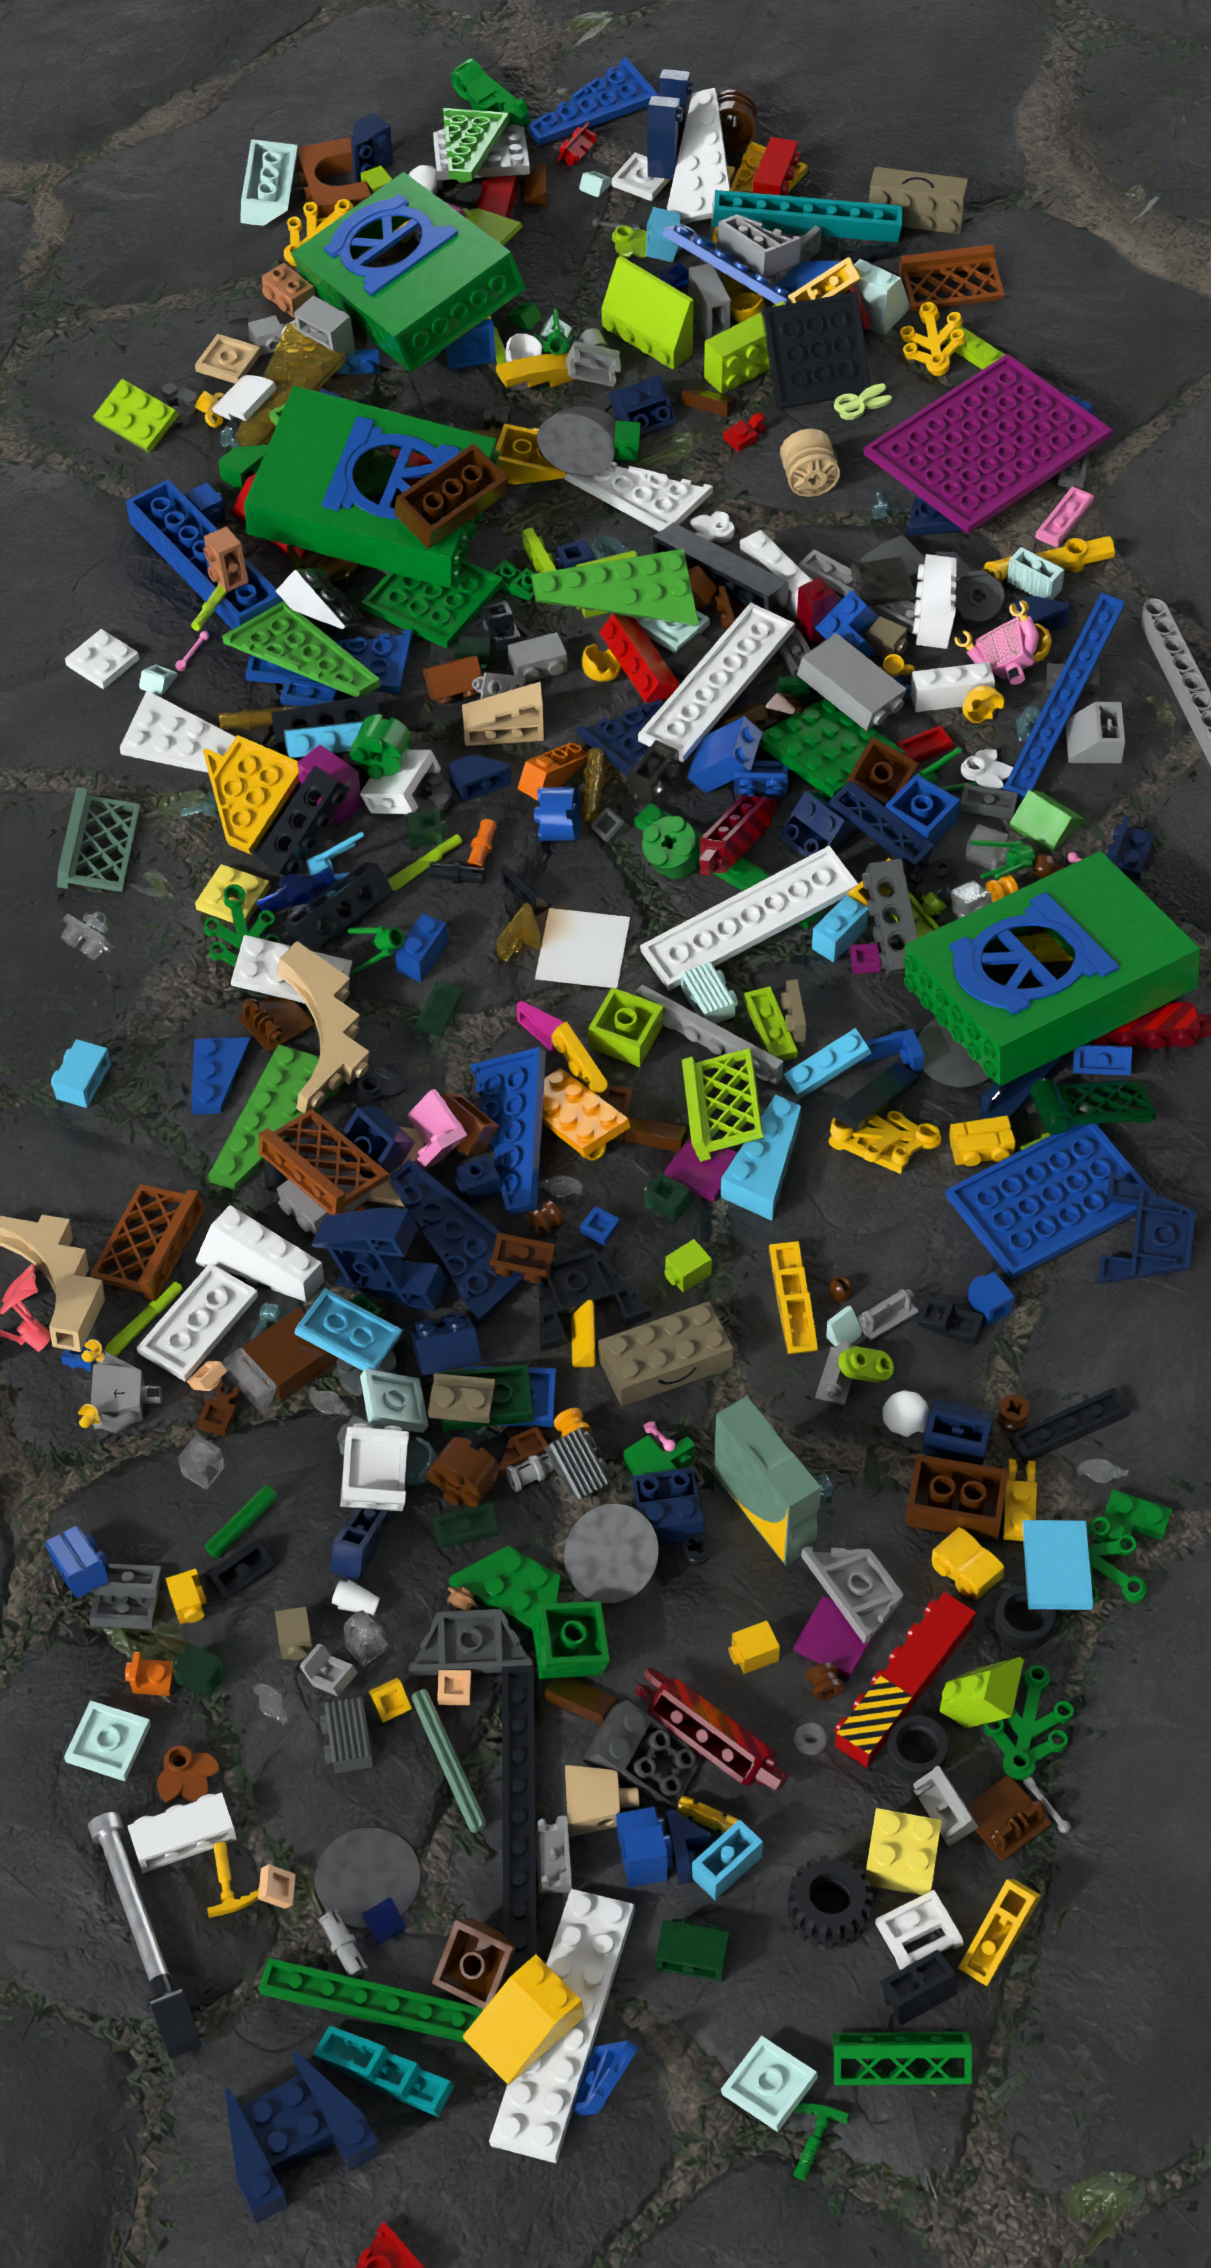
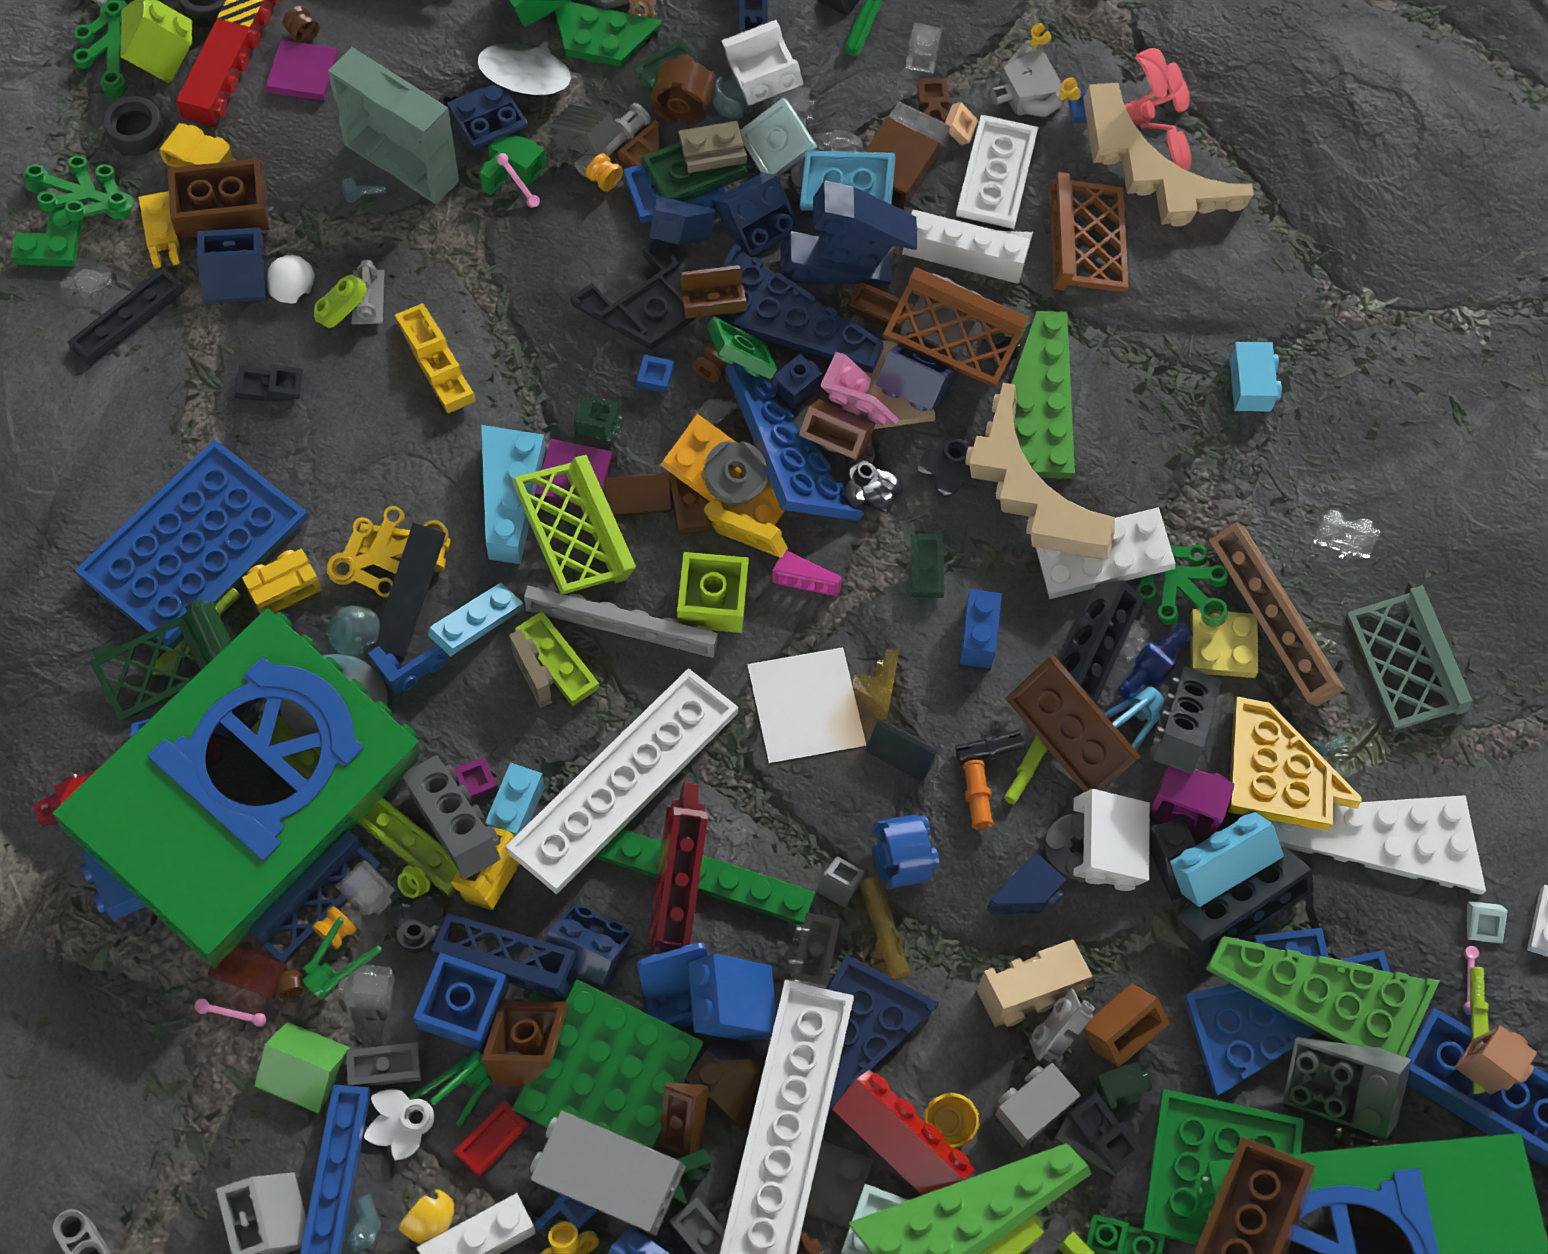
camera: 155 degrees right, 10 degrees up
lime piece [104,1282,183,1357] -> none
blue wing [191,1037,252,1115] -> none
clear yellow pin [219,705,298,730] -> none
reddish brown hinge [237,995,315,1053] -> none
clear light blue hand [249,1303,280,1340] -> none
green plant [348,926,404,976] -> none
green brick [349,714,412,779] -> none
clear green brick [407,810,447,851] -> none
orange slope [517,743,591,801] -> none
yellow slope [571,1300,596,1367] -> none
dark tan brick [598,1301,733,1407] -> none
green brick [642,816,701,879] -> none
lime brick [664,1239,712,1292] -> none
light aqua brick [681,962,738,1024] -> none
yellow brick [728,1620,780,1674] -> none
light grey wing [801,1547,904,1644] -> none
light aqua slope [826,1305,862,1347] -> none
reddish brown hinge [829,1276,853,1302] -> none
light grey hinge [856,1289,919,1341] -> none
blue brick [967,1271,1015,1326] -> none
reddish brown wheel [998,1394,1030,1433] -> none
medium azure tile [1022,1520,1093,1610] -> none
dark blue wing [1097,1173,1196,1284] -> none
dark blue bracket [1106,816,1155,880] -> none
none -> clear light blue hair [327,606,380,655]
none -> dark blue slope [649,196,716,244]
none -> dark grey plate [701,441,767,507]
none -> green plate [707,316,777,380]
none -> black plate [845,460,903,514]
none -> reddish brown tile [1005,655,1141,792]
none -> medium nougat brick [1209,523,1346,707]

